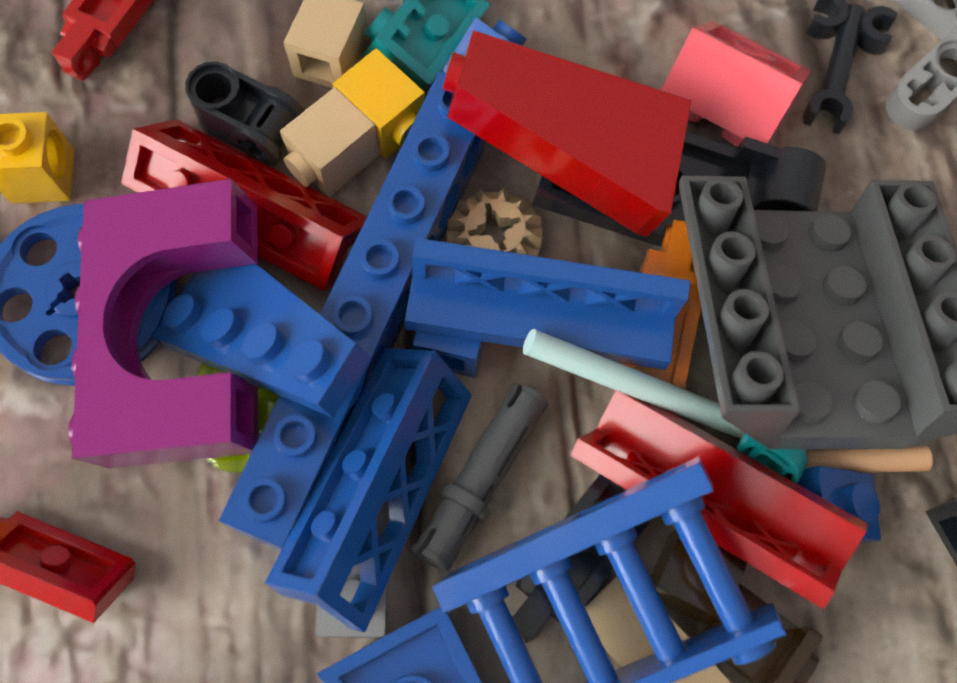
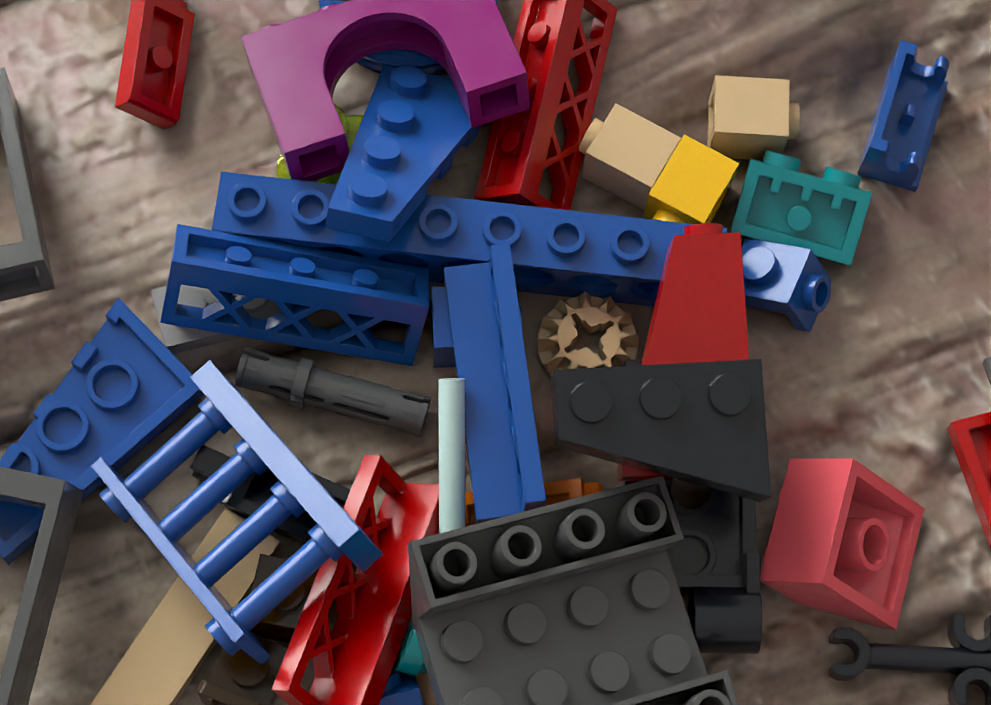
camera: 70 degrees right, 0 degrees up
black piece [185,61,305,166] -> none
none -> black wedge [551,359,771,502]

